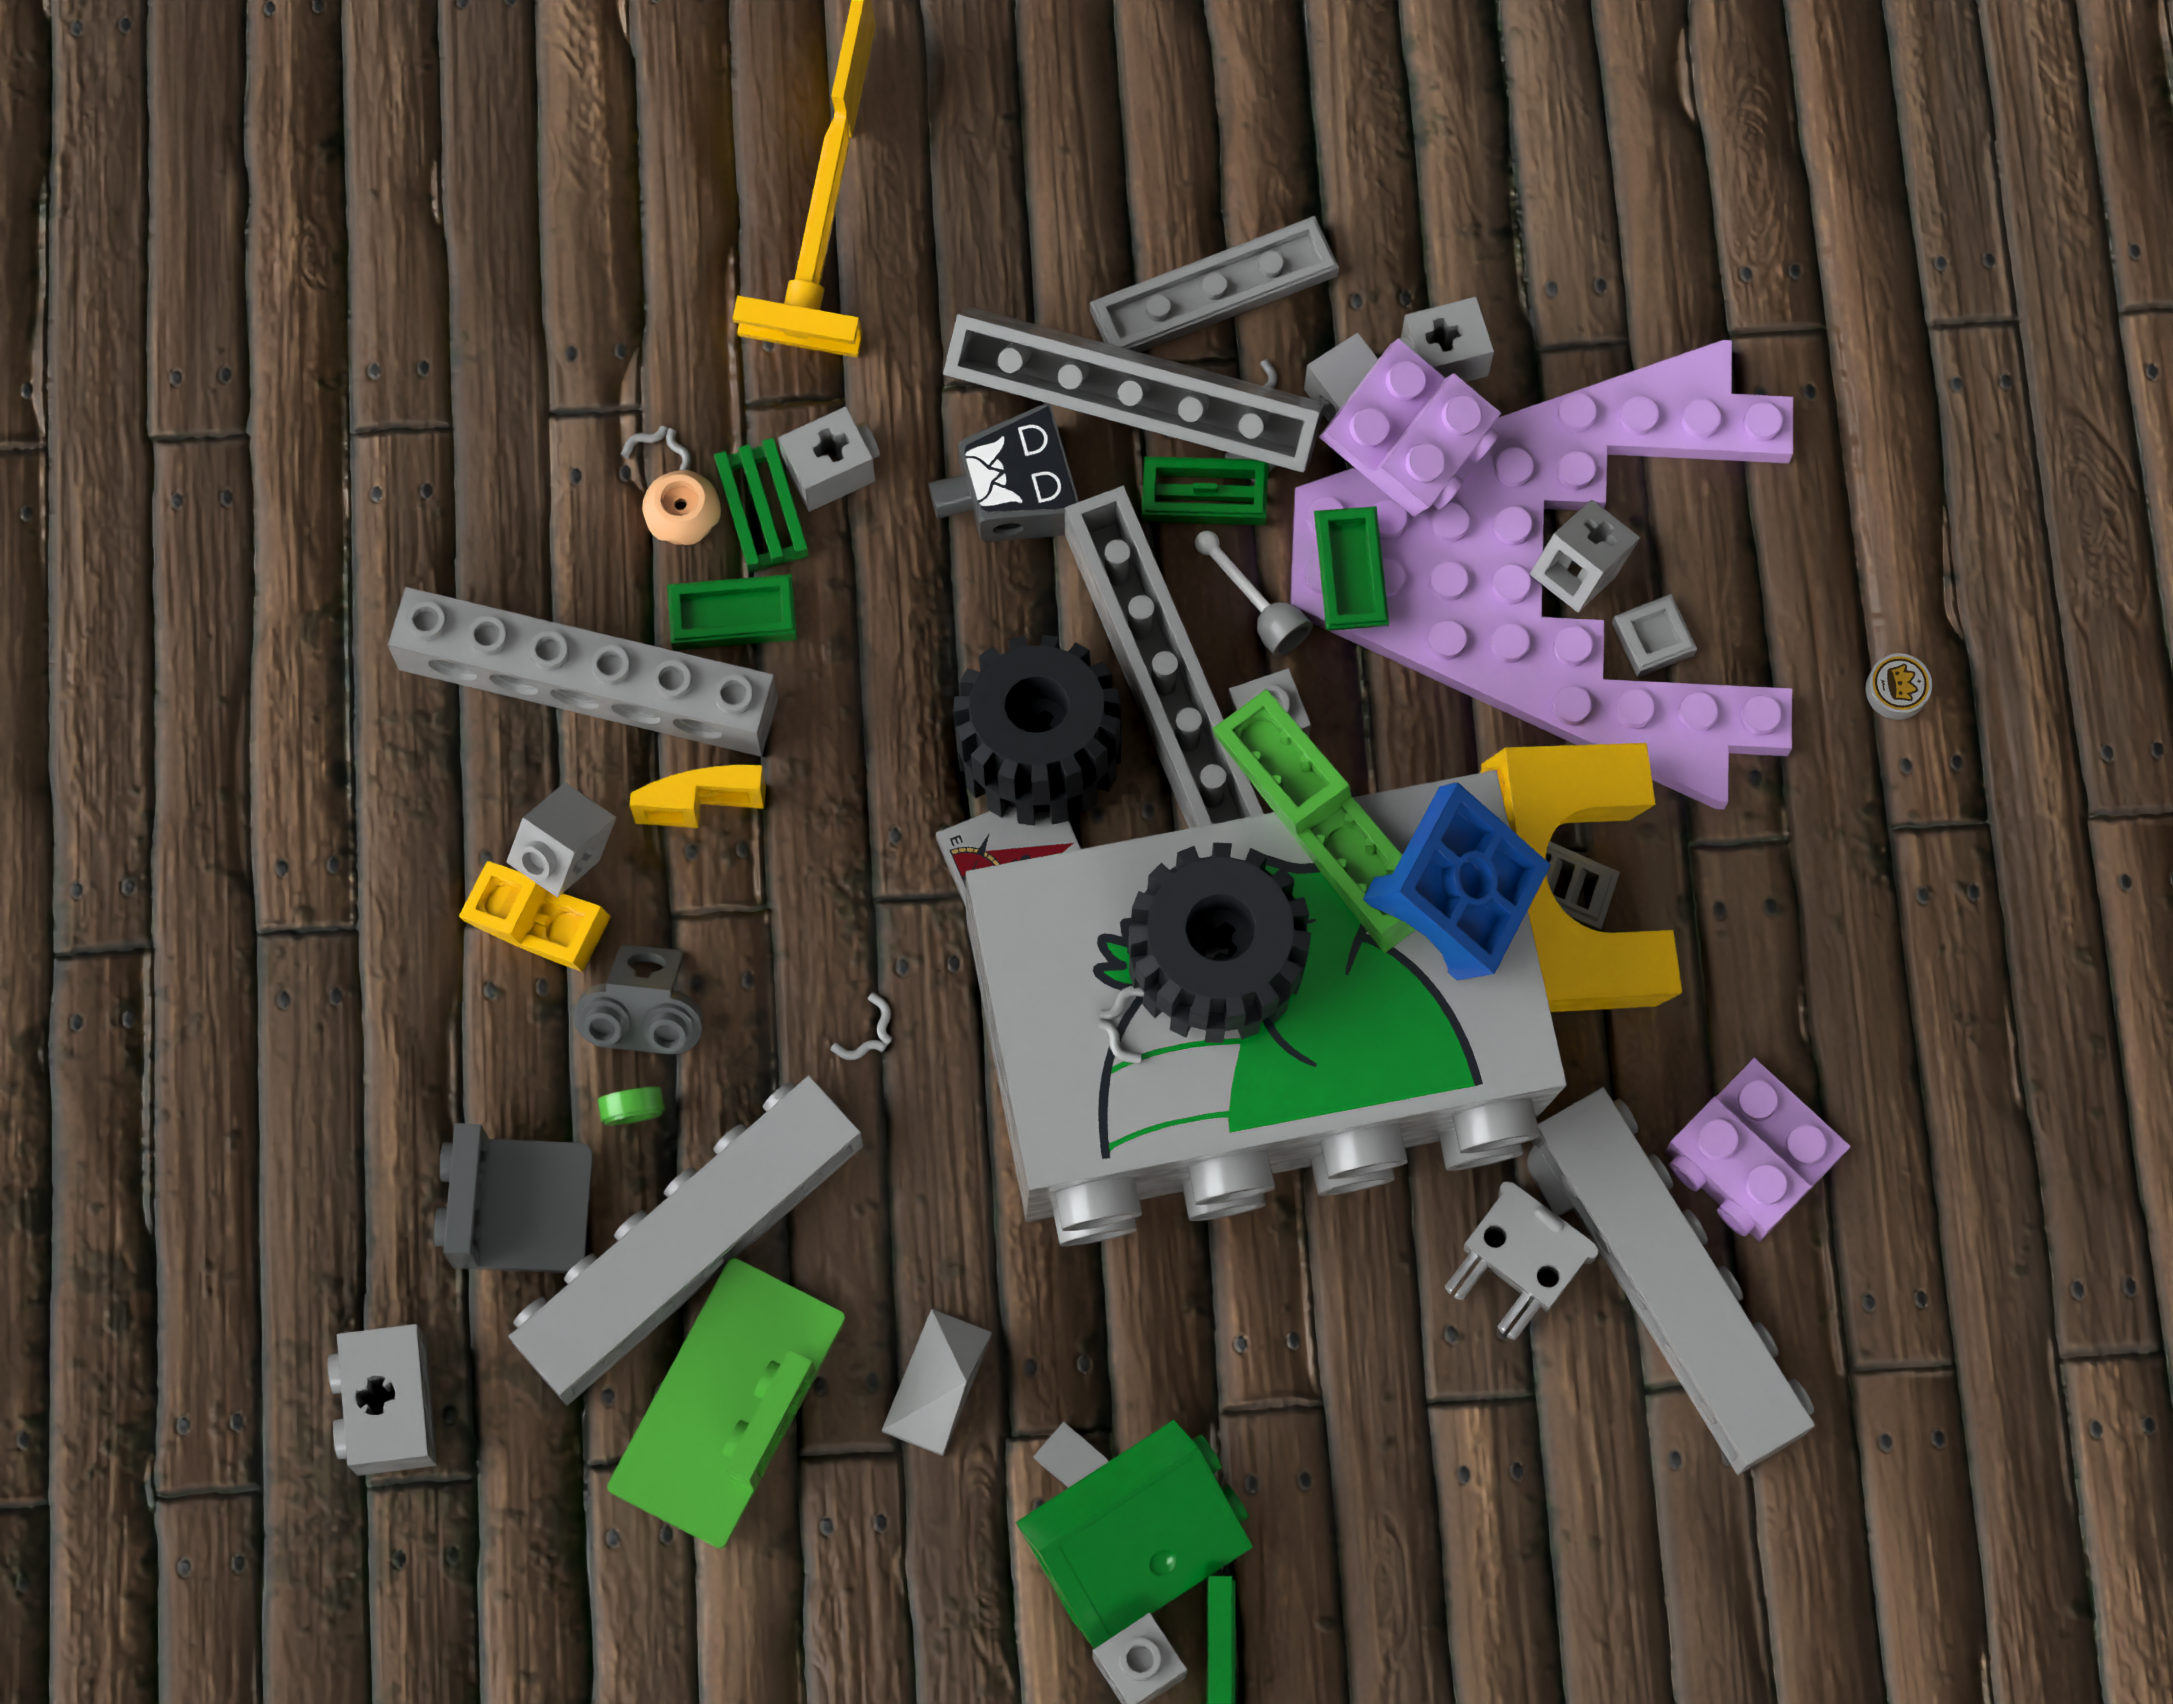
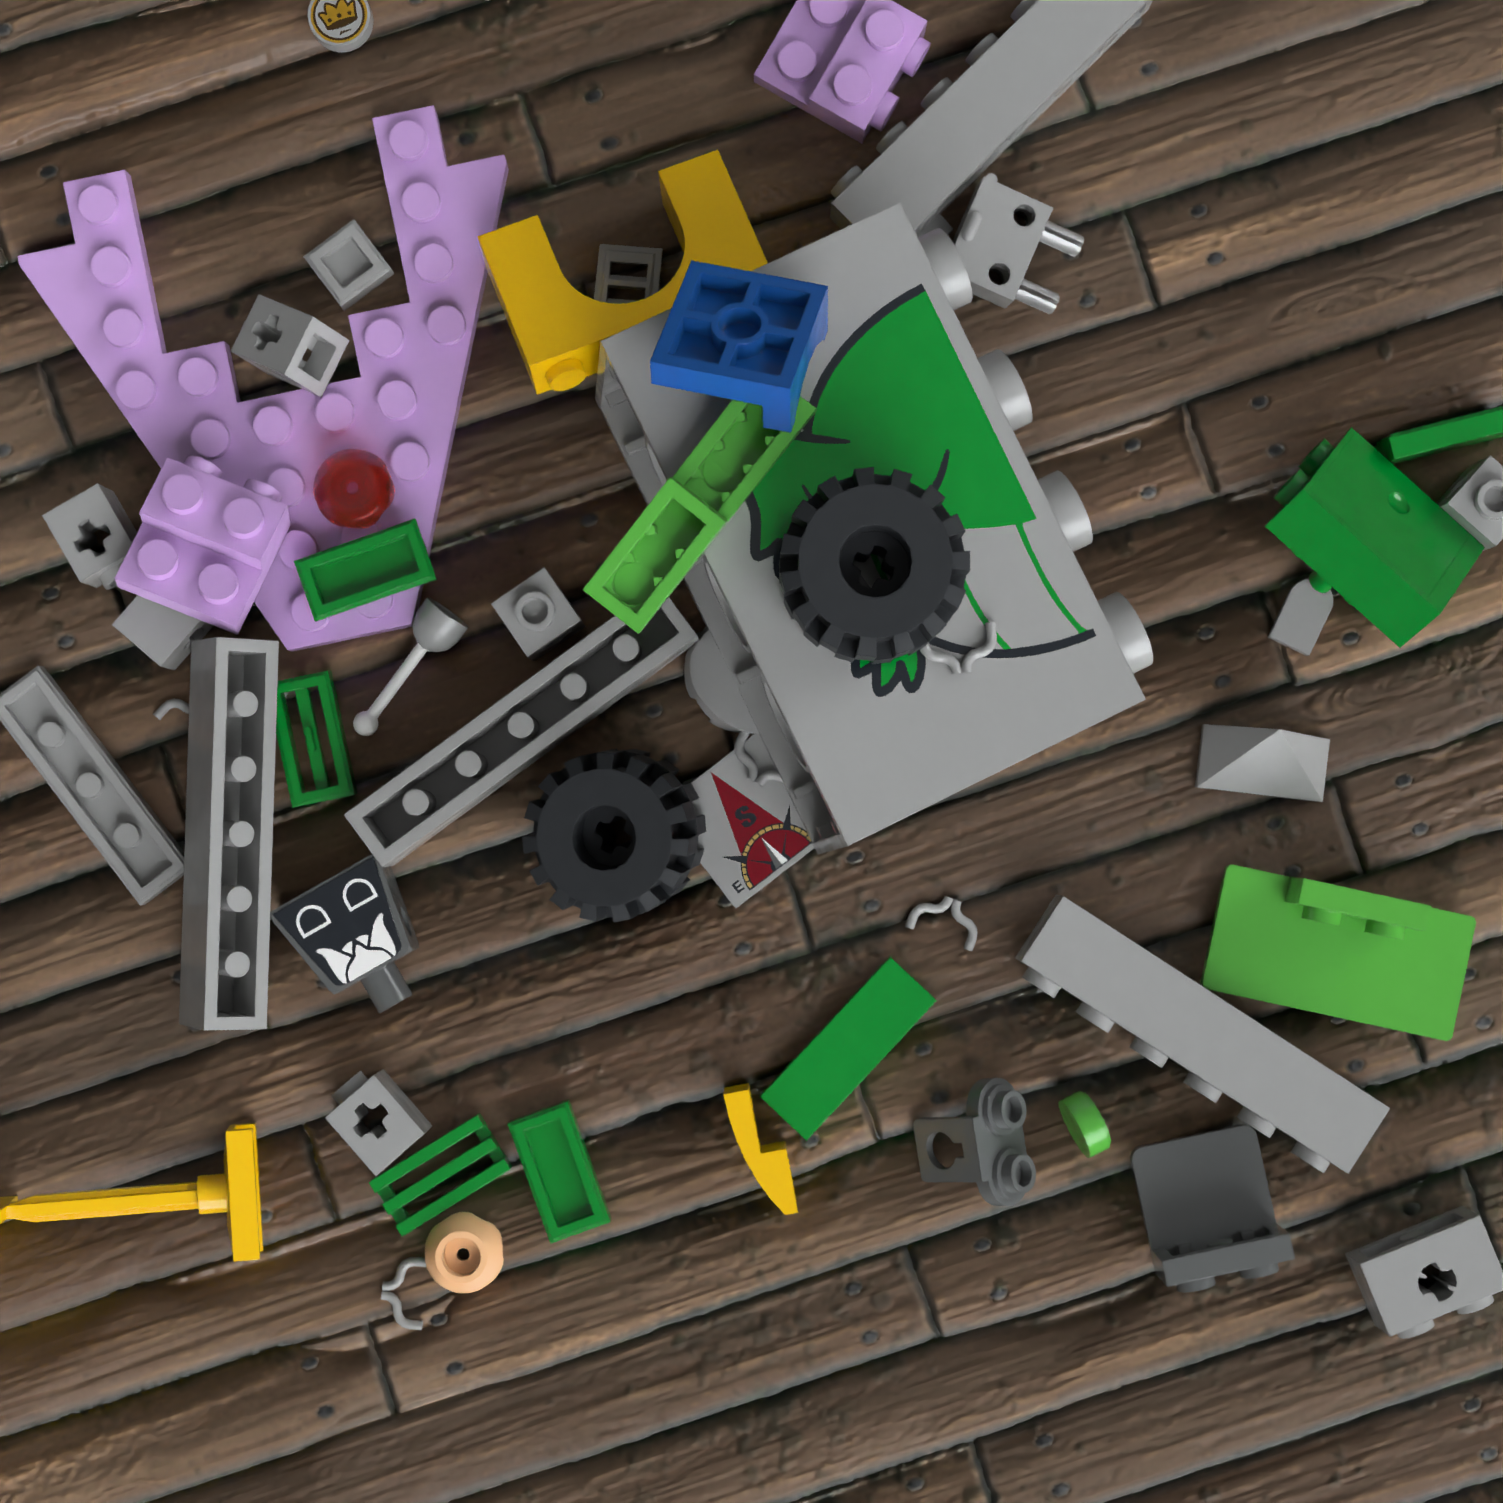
camera: 100 degrees left, 15 degrees up
light grey brick [388,587,778,757] -> none
yellow slope [459,861,611,972] -> none
light grey brick [506,782,616,898] -> none
none -> clear red plate [313,449,395,529]
none -> green tile [760,956,937,1141]

